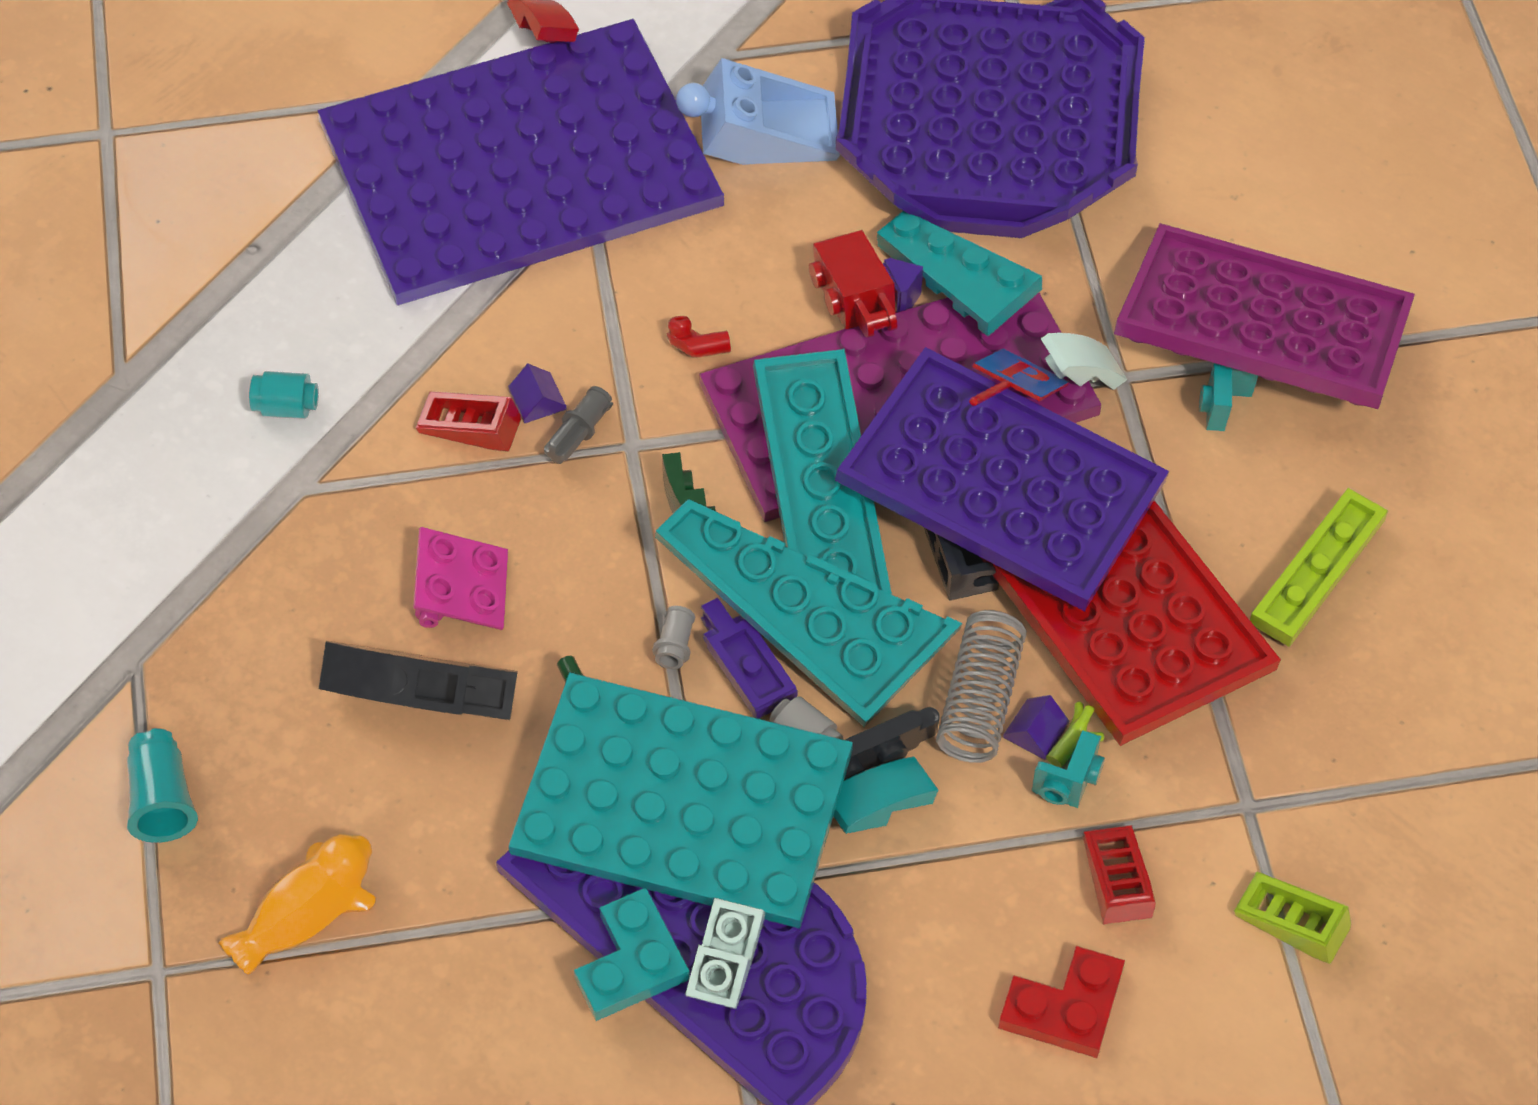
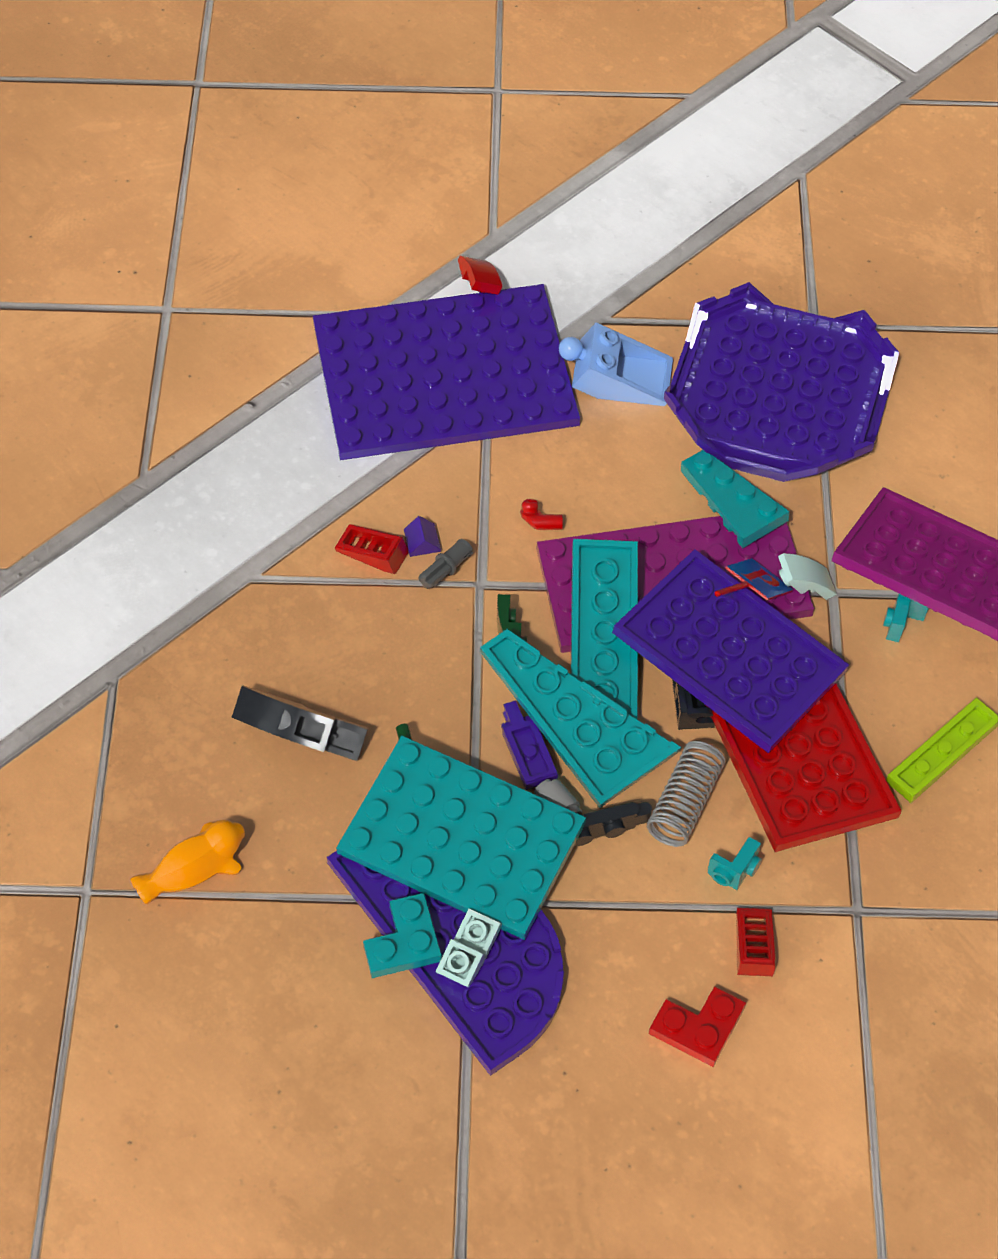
camera: 10 degrees right, 0 degrees up
teal plant [127,728,198,843] -> none
teal brick [249,371,319,419] -> none
dark pink hinge [413,527,508,630] -> none
light grey pin [652,606,695,669] -> none
red brick [809,230,898,338] -> none
teal slope [834,756,938,834] -> none
dark purple slope [883,258,923,313] -> none
dark purple slope [1003,695,1069,760] -> none
lime bar [1046,702,1105,768] -> none
lime slope [1234,871,1351,964] -> none

